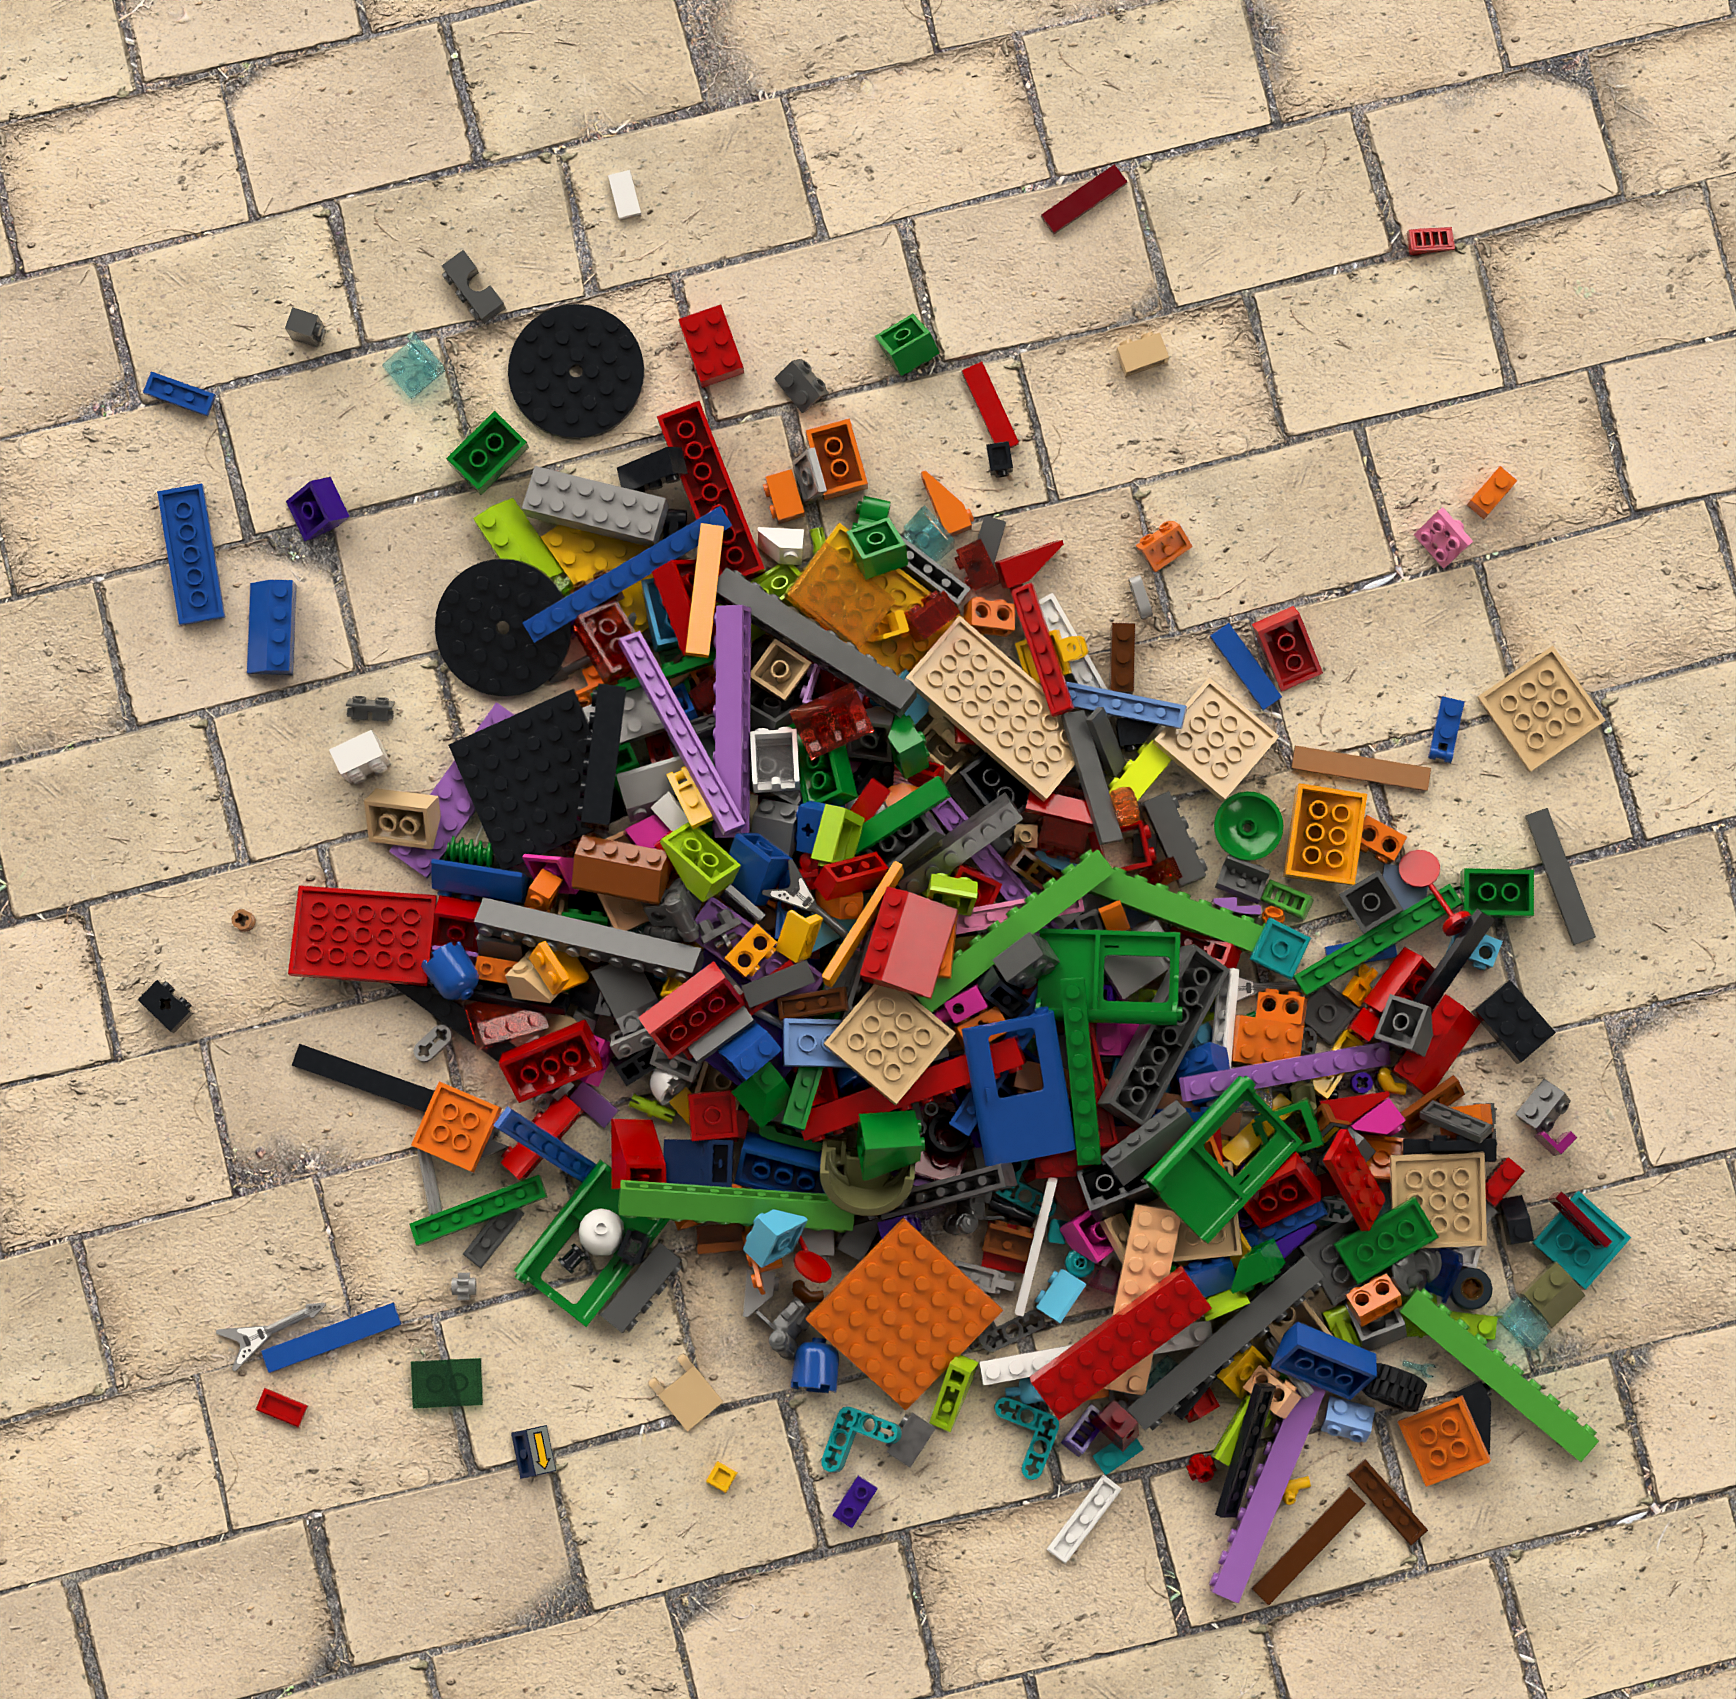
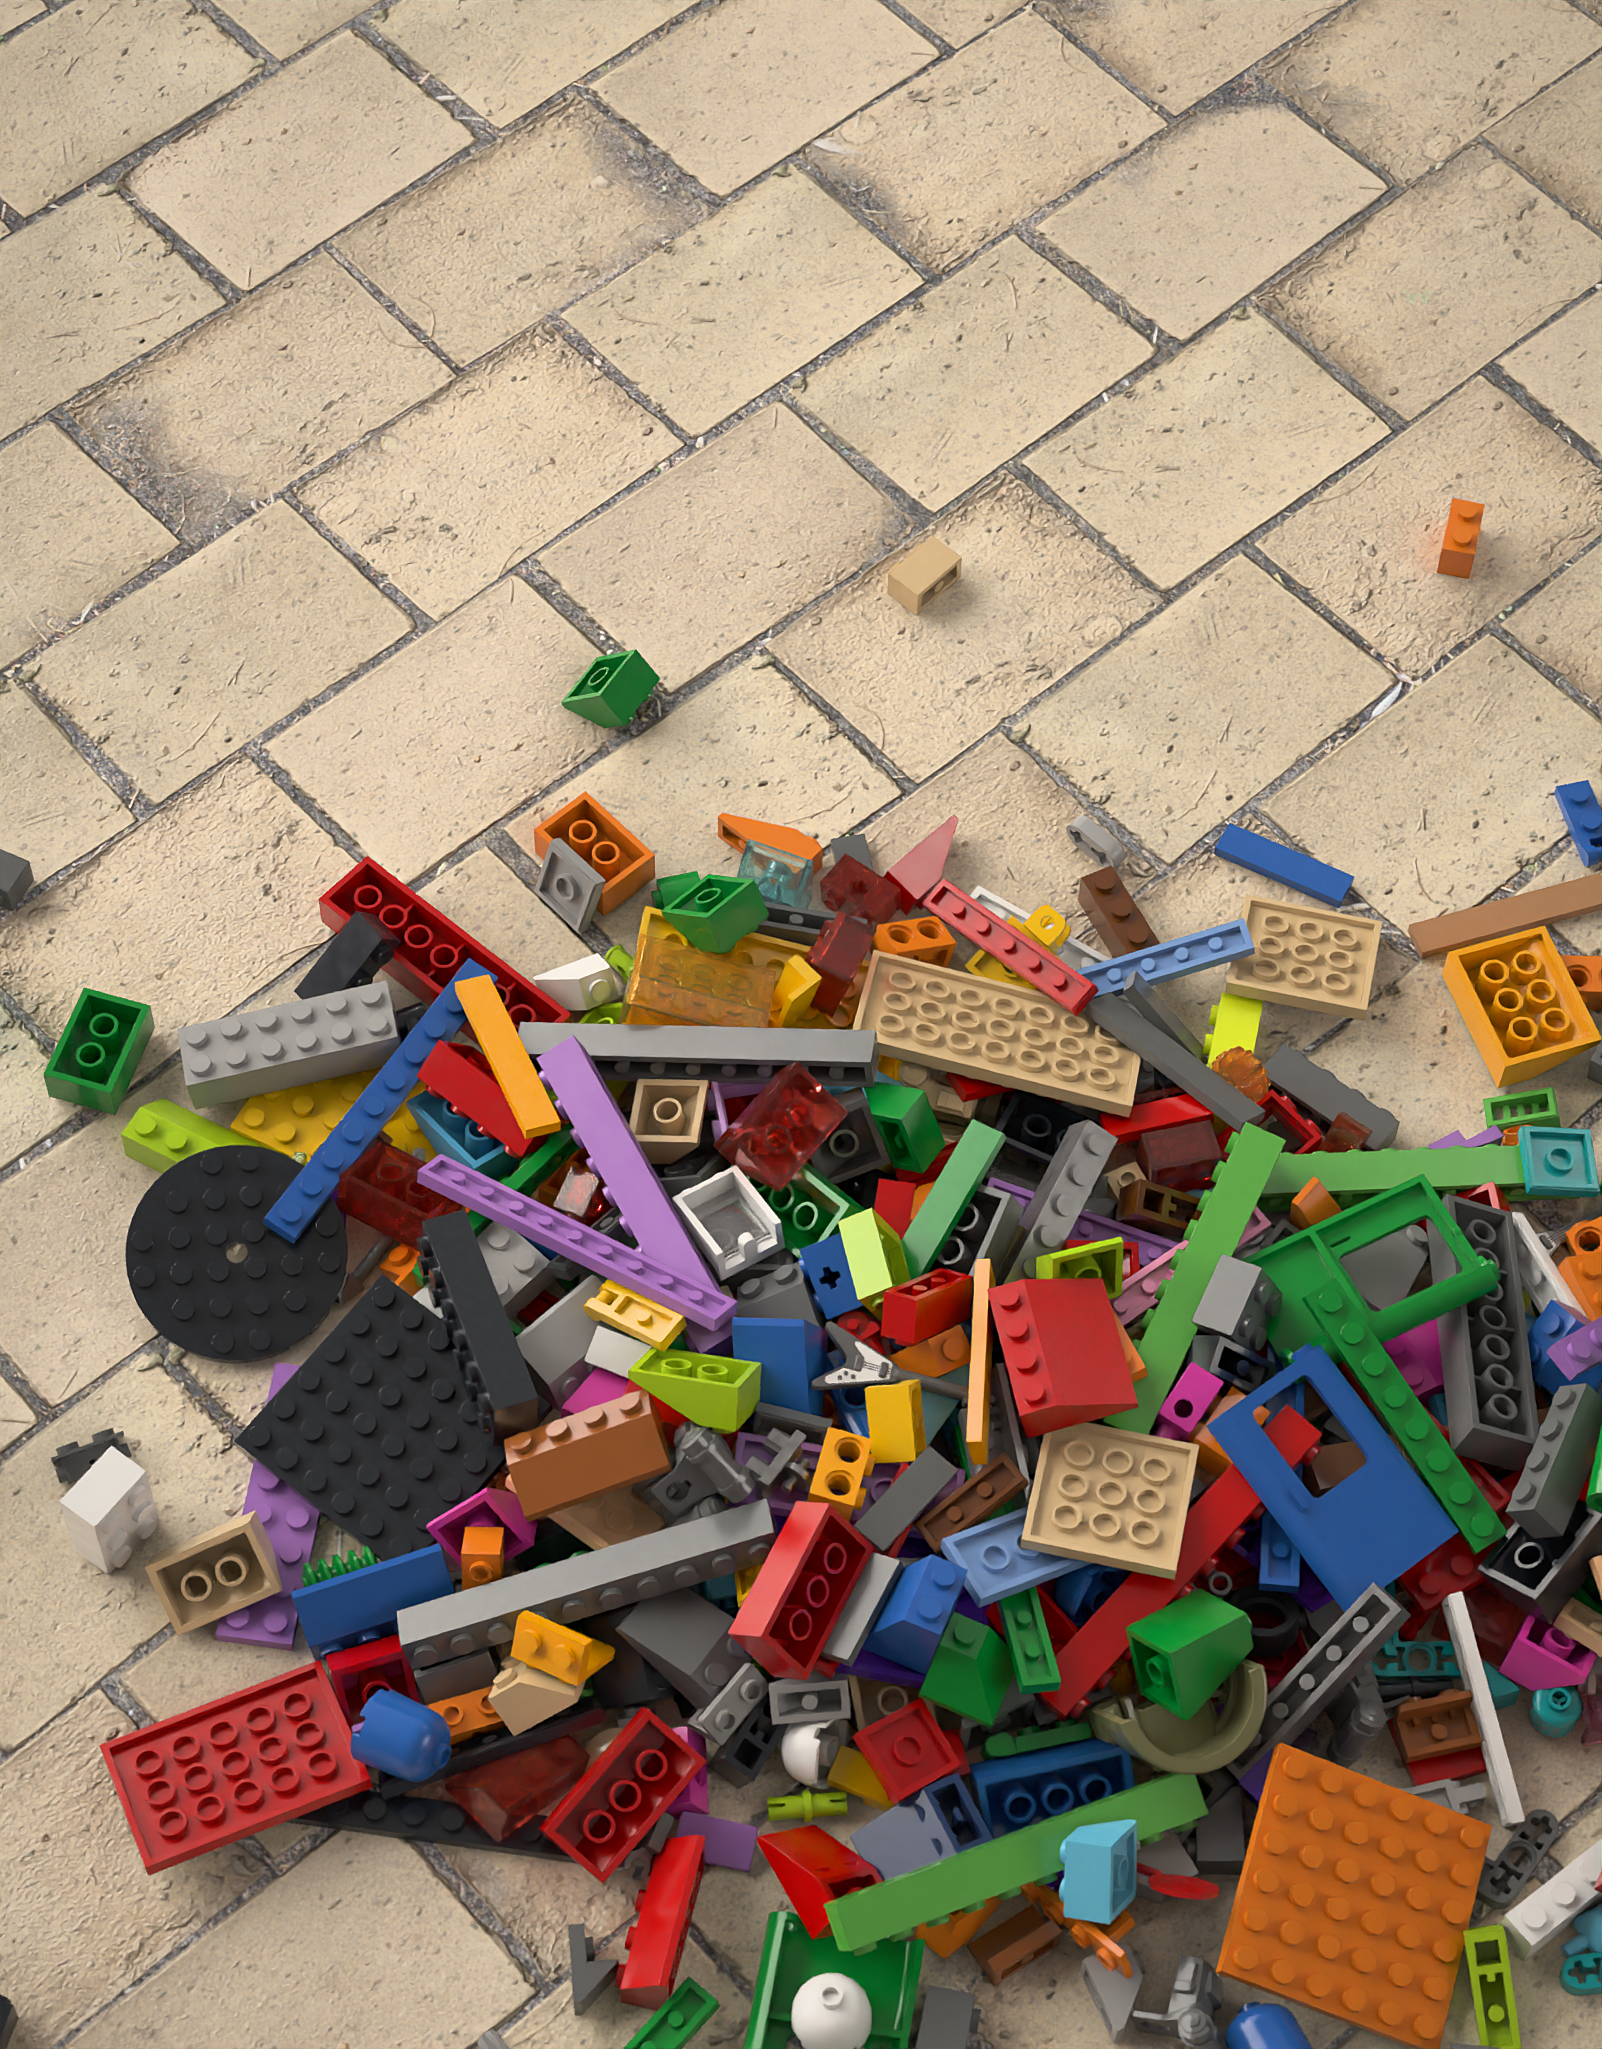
camera: 30 degrees left, 25 degrees down
medium nougat bush [231,909,256,932] -> none
black tile [292,1044,434,1112] -> none
orange plate [411,1081,502,1173] -> none
light grey beam [413,1025,453,1062] -> none
blue tile [494,1106,596,1182] -> none
black plate [508,304,644,439] -> none
white tile [608,170,641,220] -> none
black window [617,1228,653,1266] -> none
red brick [678,304,744,388] -> none
orange brick [763,469,805,524] -> none
dark grey bracket [774,359,829,413] -> none
dark orange arm [792,1280,824,1303] -> none
red tile [961,362,1019,448] -> none
black bracket [986,441,1013,478] -> none
medium azure slope [1035,1269,1086,1324] -> none
dark red tile [1041,164,1128,234] -> none
black slope [1115,718,1158,752] -> none
orange bracket [1136,521,1193,572] -> none
green dish [1214,791,1284,861] -> none
dark grey bracket [1215,855,1271,904] -> none
red slope [1251,606,1323,692] -> none
slope [1407,227,1455,255] -> none
bright pink plate [1414,507,1473,569] -> none

